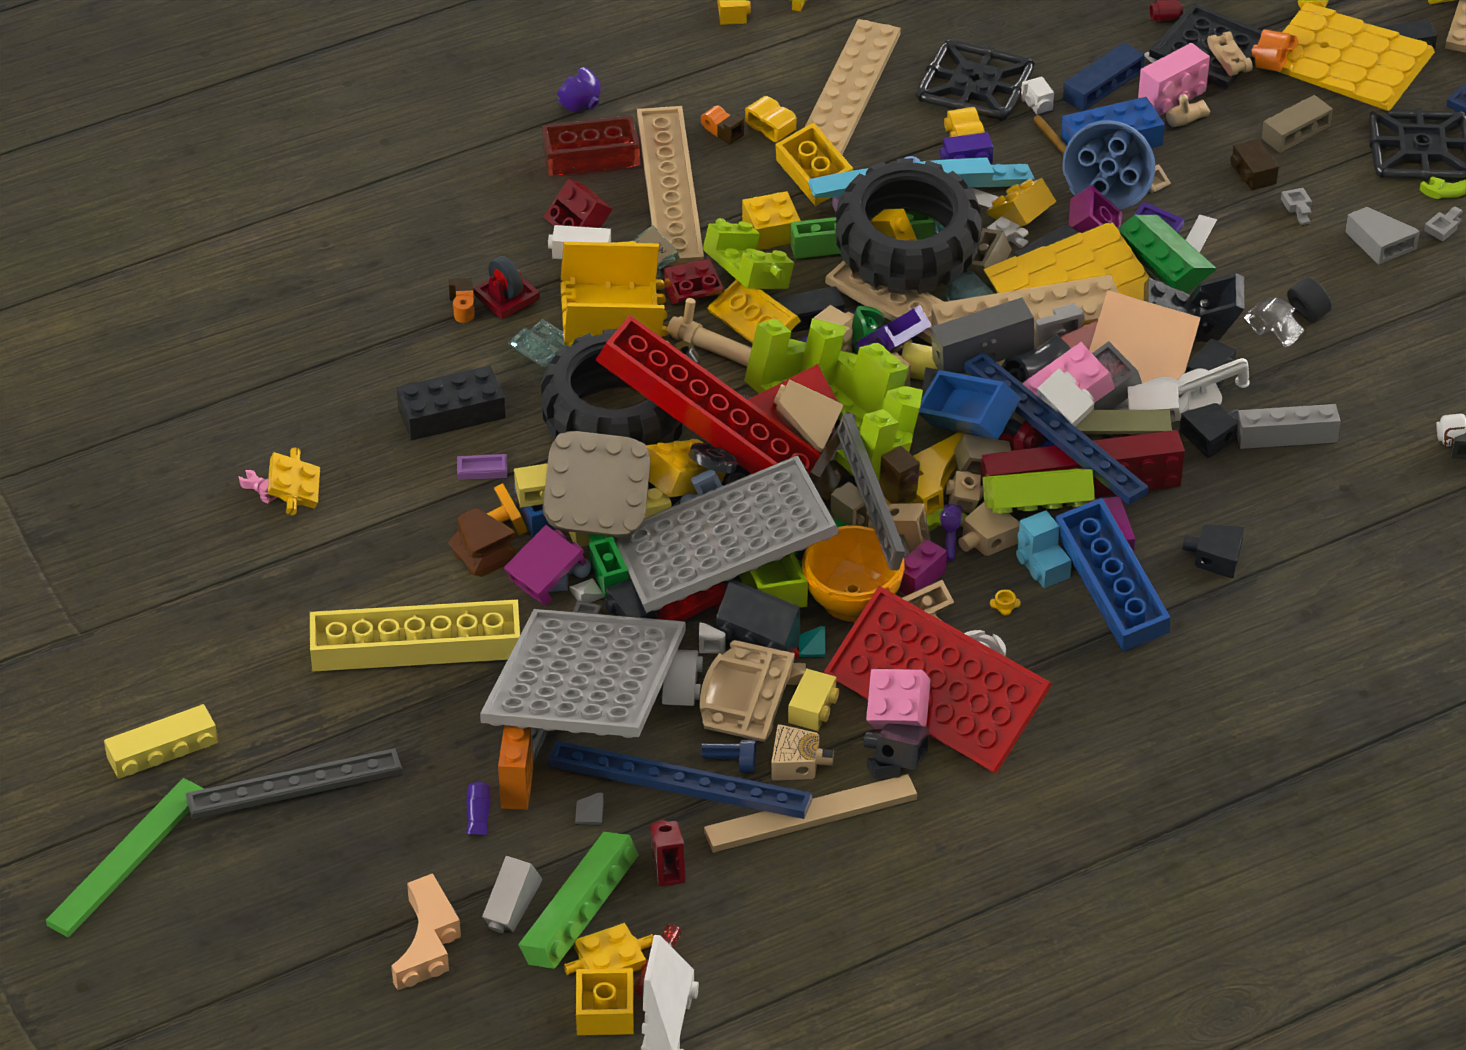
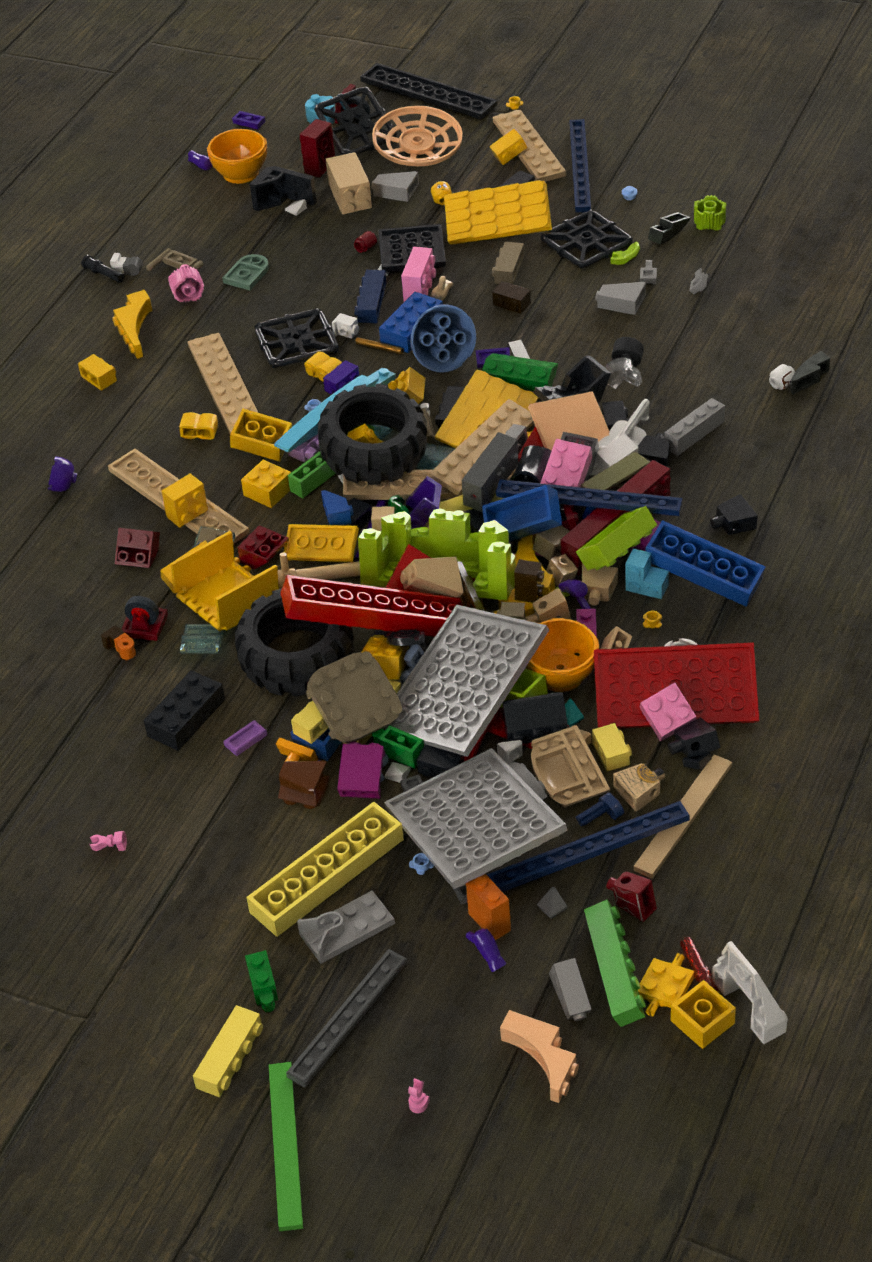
camera: 35 degrees left, 0 degrees up
yellow plate [267,448,320,515] -> none
clear red brick [542,115,640,176] -> none
white brick [548,225,611,259] -> none
leg [700,105,744,145] -> none
lime brick [703,218,794,289] -> none
dark grey tile [837,414,905,570] -> none
white brick [1037,369,1094,426] -> none
magenta slope [1069,185,1122,234] -> none
tan plate [1207,31,1253,76] -> none
orange cylinder [1252,29,1298,72] -> none
light grey plate [1281,188,1312,225] -> none
none -> yellow brick [161,473,208,528]
none -> green brick [245,950,278,1012]
none -> light grey plate [297,891,395,964]
none -> blue slope [321,490,354,525]
none -> bright pink piece [408,1078,430,1113]

